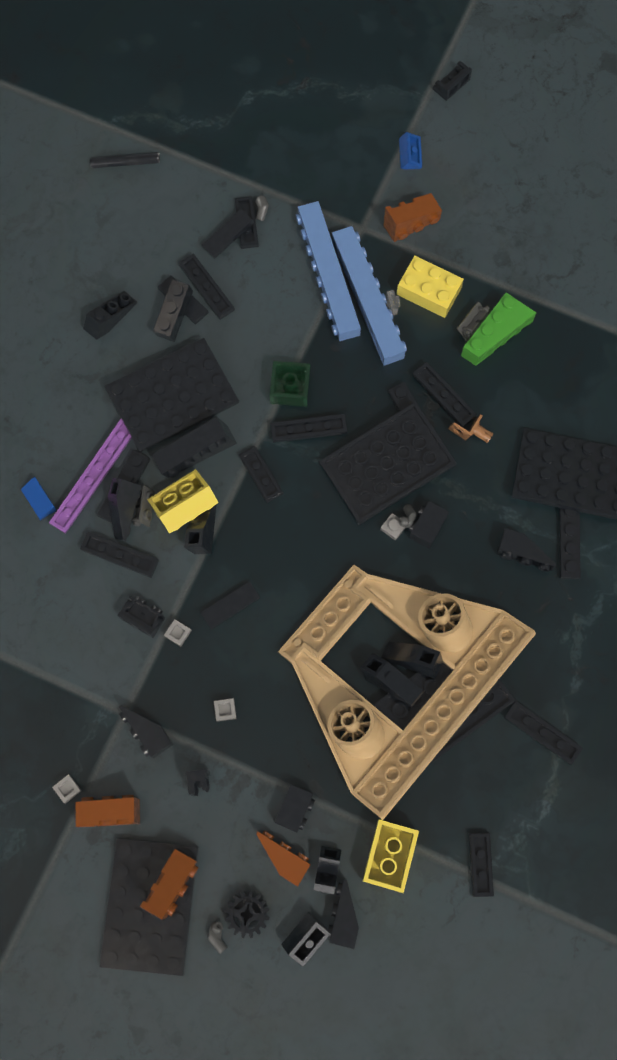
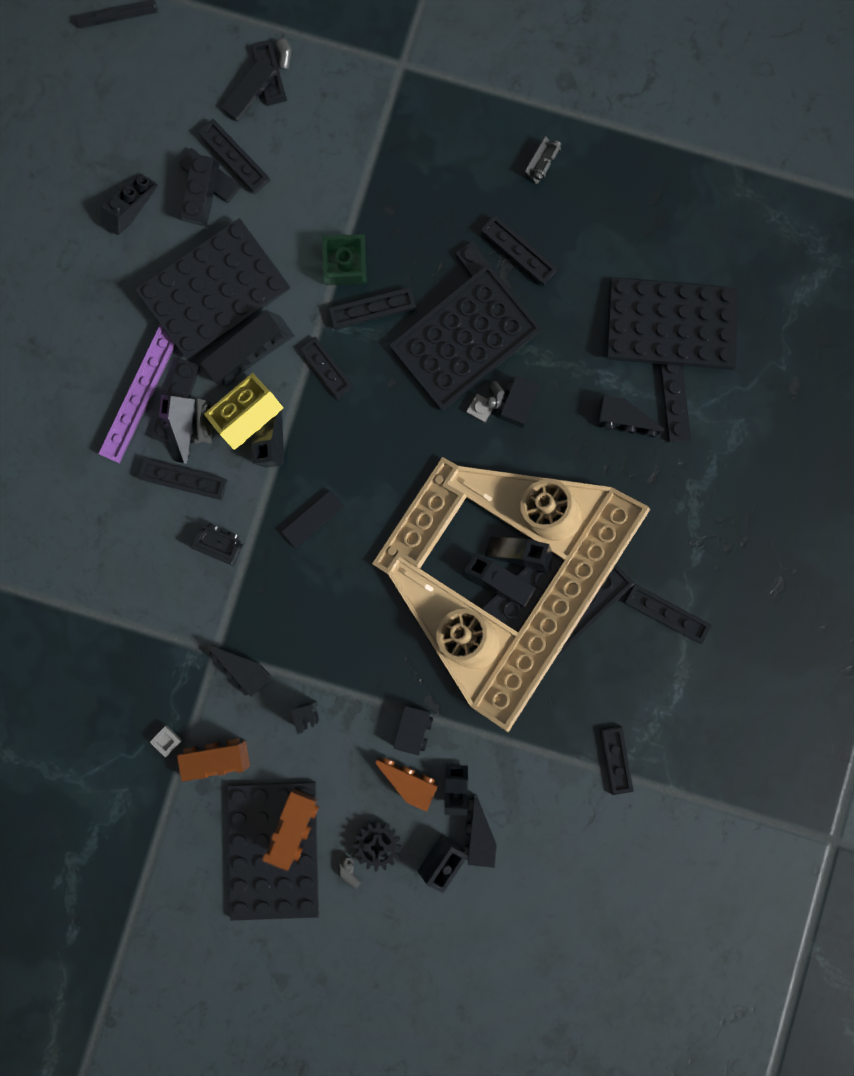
camera: 10 degrees left, 10 degrees up
blue slope [21,477,56,520] -> none
light grey plate [164,619,192,647] -> none
light grey plate [214,698,237,722] -> none
medium blue brick [296,201,361,341] -> none
medium blue brick [332,226,407,365] -> none
light yellow brick [362,820,419,893] -> none
dark orange wedge [384,193,442,242] -> none
clear plate [386,290,400,315] -> none
light yellow brick [397,256,464,318] -> none
medium nougat bracket [448,414,493,443] -> none
bright green wedge [461,293,536,366] -> none

